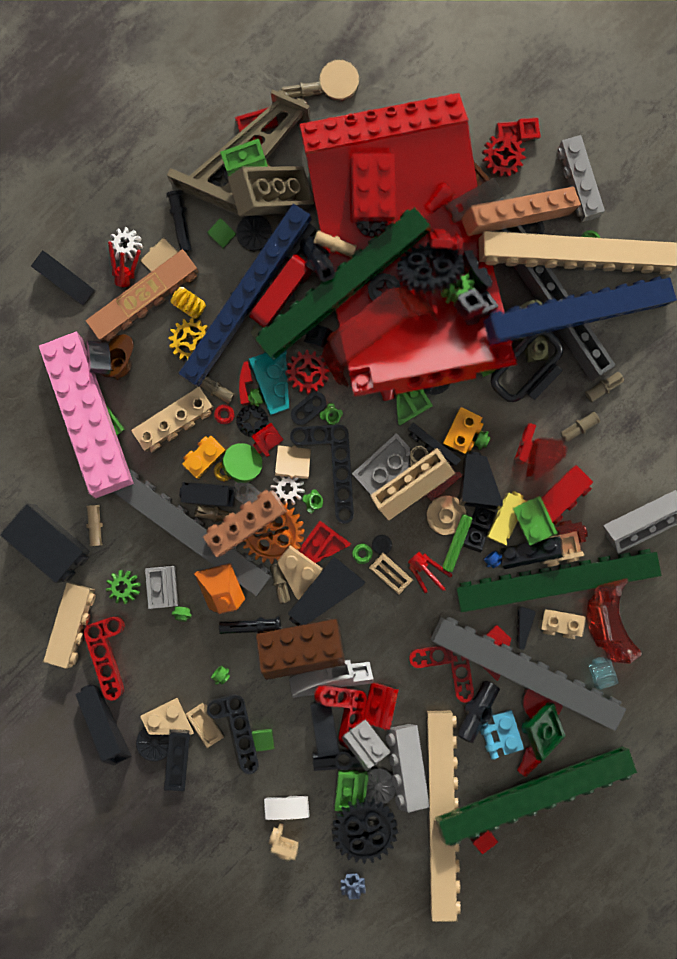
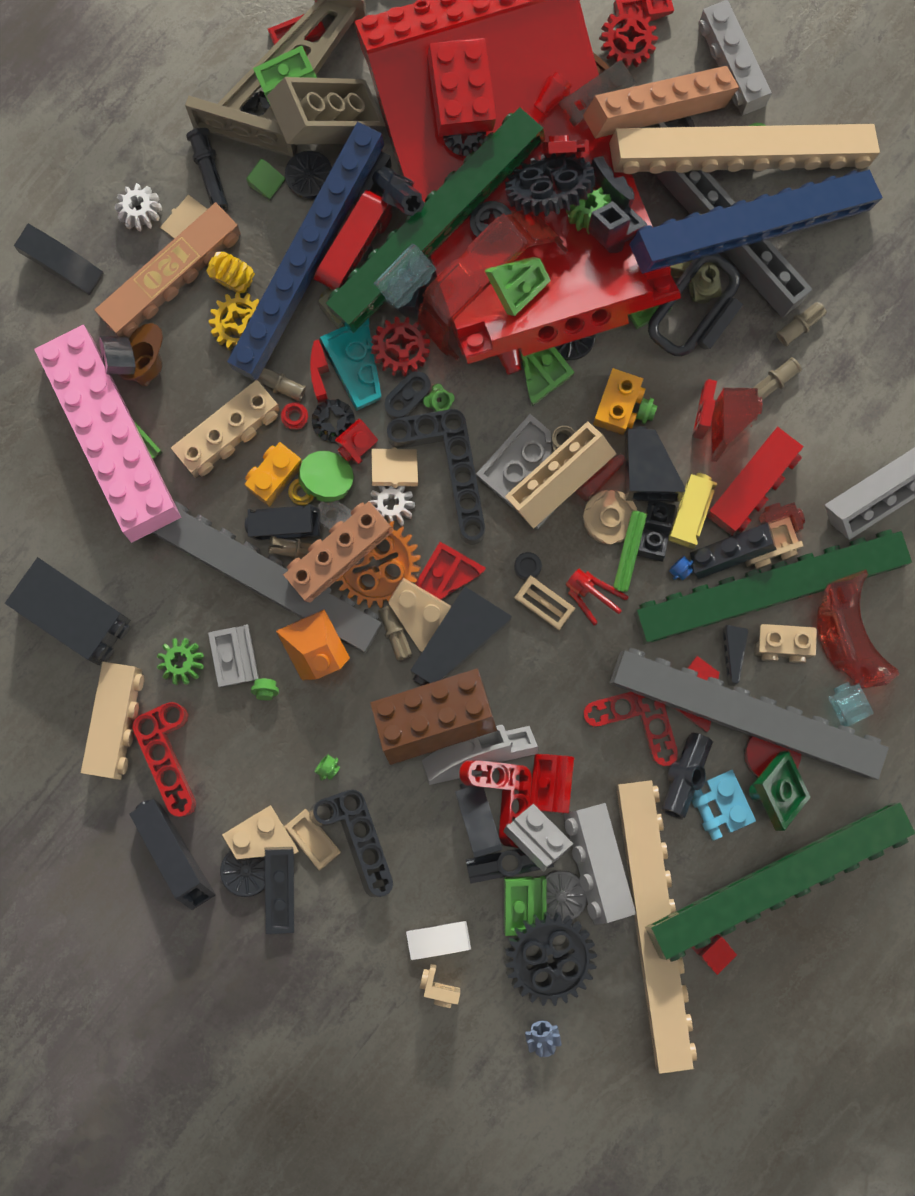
camera: 10 degrees left, 5 degrees down
tan pin [86,505,103,546] -> none
red plant [108,241,141,287] -> none
black pin [219,616,281,635] -> none
bright green plate [248,388,264,407] -> none
bright green slope [252,729,275,751] -> none
bright green plate [302,490,323,513] -> none
tan pin [313,230,356,258] -> none
bright green plate [352,544,373,564] -> none
black plate [407,423,461,467] -> none
bright green plate [512,496,557,546] -> none
red cone [517,746,542,777] -> none
none -> clear light blue bracket [373,244,436,309]
none -> bright green wing [485,257,551,316]

